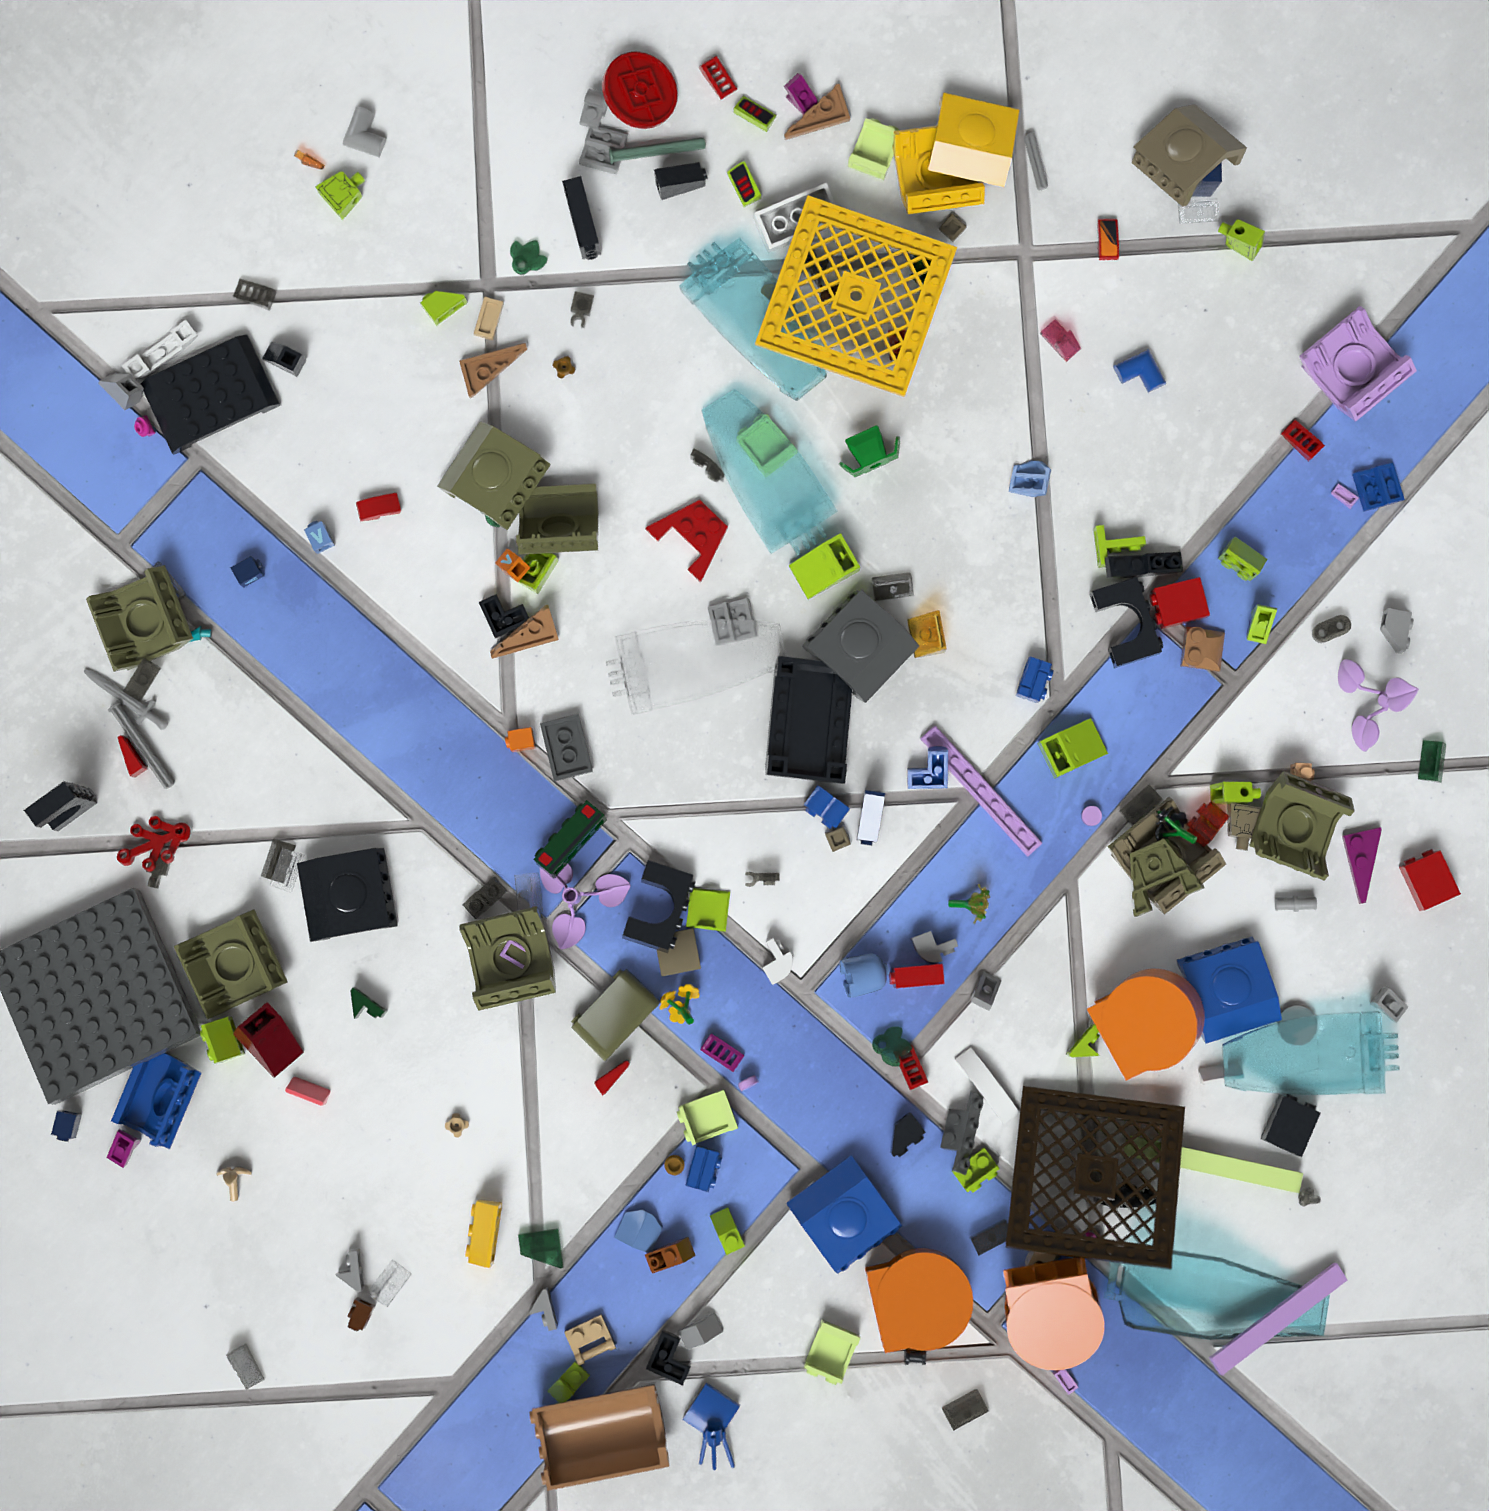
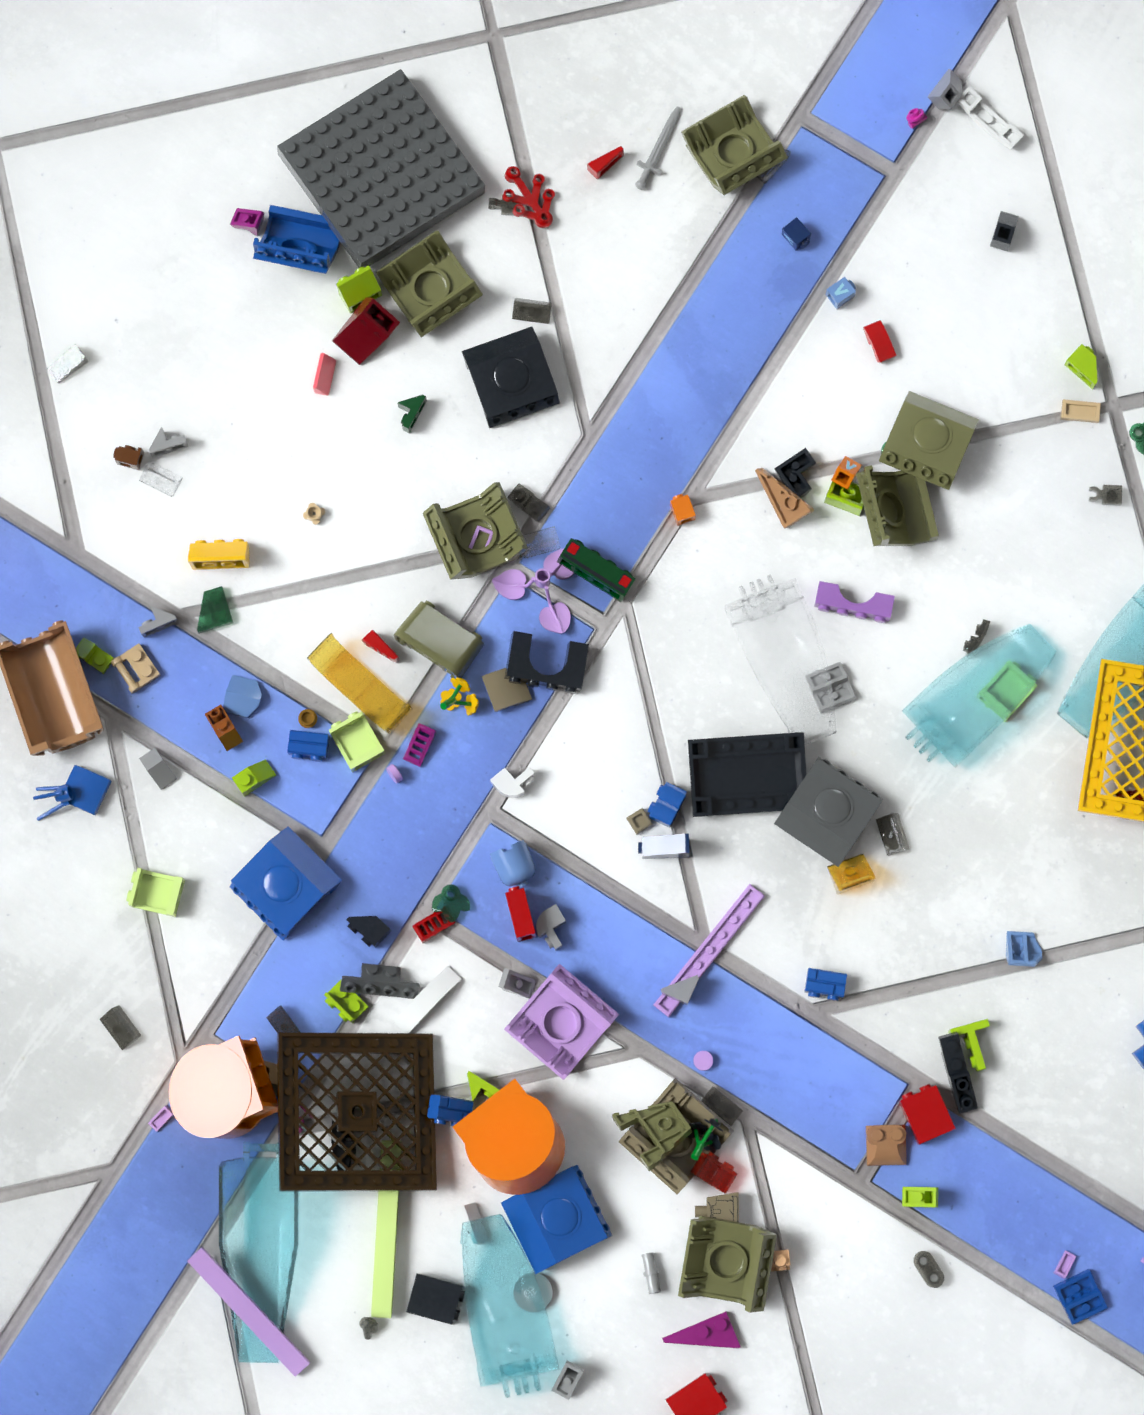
camera: 85 degrees right, 5 degrees down
black arch [24,781,97,831] -> none
dark blue brick [51,1110,82,1142] -> none
light grey axle [108,702,174,789] -> none
clear smoke plate [123,657,161,702] -> none
black slope [140,334,281,455] -> none
teal bar [189,626,212,642] -> none
tan plant [216,1167,252,1201] -> none
clear smoke slope [233,279,277,310] -> none
clear slope [270,848,304,892] -> none
medium nougat wing [459,343,527,398] -> none
dark grey plate [540,714,593,782] -> none
pearl gold plate [553,356,575,379] -> none
red wing [645,500,728,583] -> none
black brick [646,1330,691,1386] -> none
lime piece [686,888,730,932] -> none
clear smoke plate [745,872,779,887] -> none
lime slope [789,533,860,600] -> none
green piece [839,425,900,478] -> none
orange brick [865,1248,973,1353] -> none
black bush [904,1348,926,1365] -> none
brick [907,746,948,789] -> none
clear yellow plant [948,884,990,924] -> none
lime slope [1037,718,1108,779] -> none
black arch [1089,577,1163,668] -> none
lime torso [1210,782,1261,805] -> none
lime slope [1218,536,1267,581] -> none
red slope [1281,420,1325,462] -> none
lavender plant [1338,659,1419,752] -> none
light grey slope [1380,608,1414,654] -> none
clear green slope [1418,740,1446,783] -> none
none -> clear yellow windscreen [307,633,413,734]
none -> blue brick [427,1095,473,1126]
none -> lavender panel [504,964,619,1080]
none -> light grey slope [661,975,699,1005]
none -> medium lavender arch [814,581,895,623]

